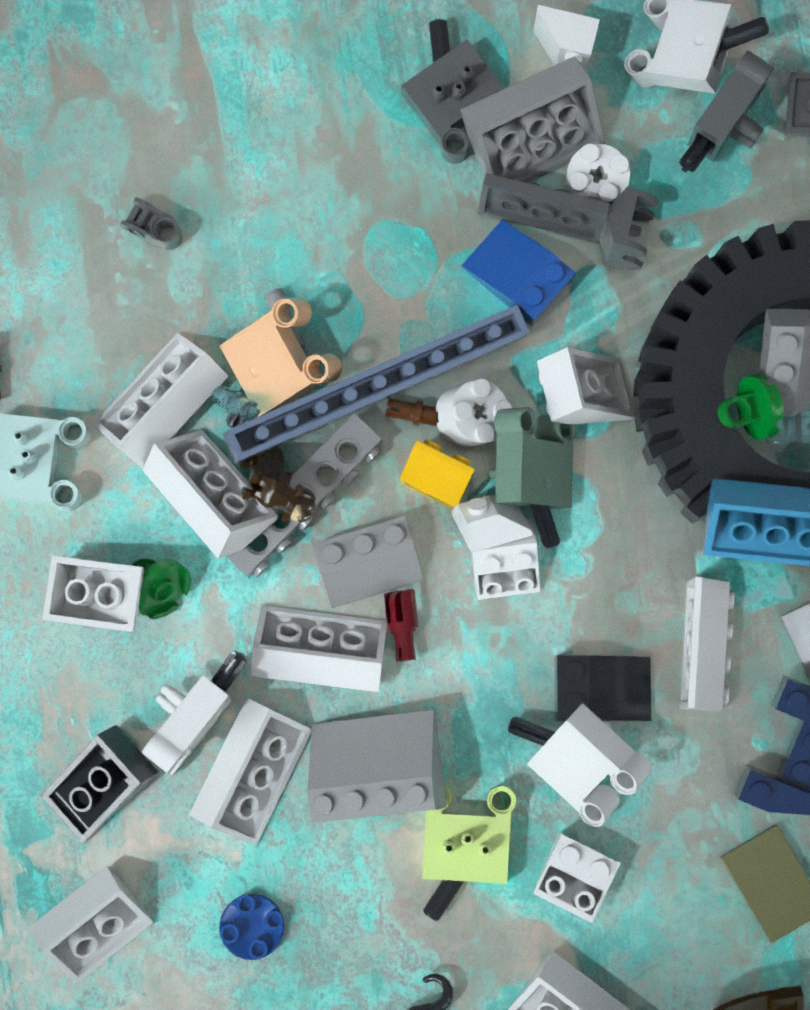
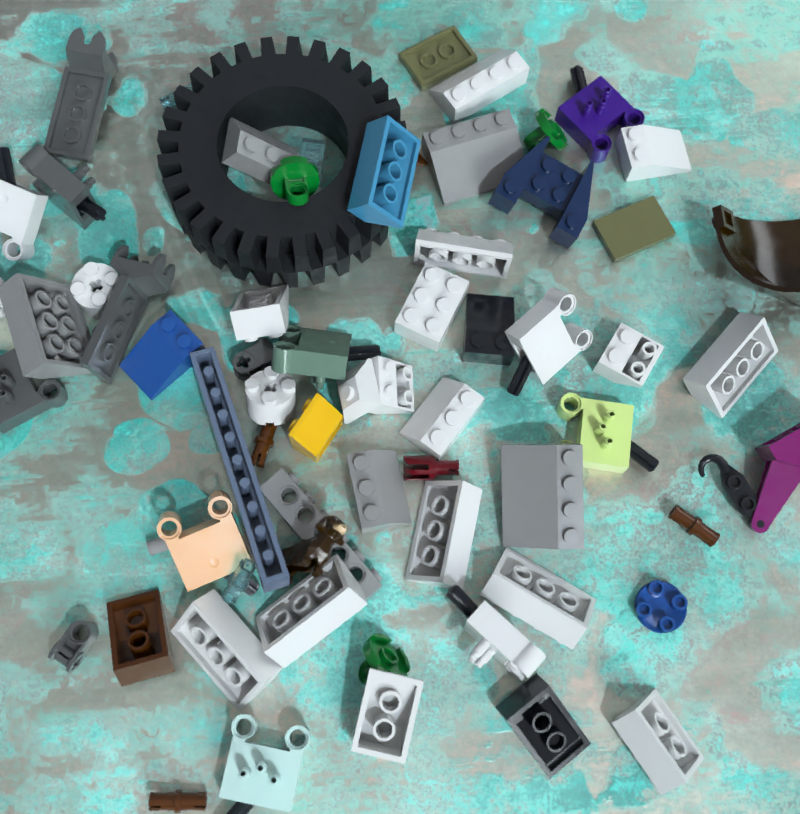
camera: 90 degrees left, 10 degrees down
none -> reddish brown slope [106,589,175,687]
none -> dark grey piece [232,338,273,380]
none -> white brick [394,262,470,352]
none -> white slope [399,377,485,460]
none -> reddish brown pin [668,504,720,547]

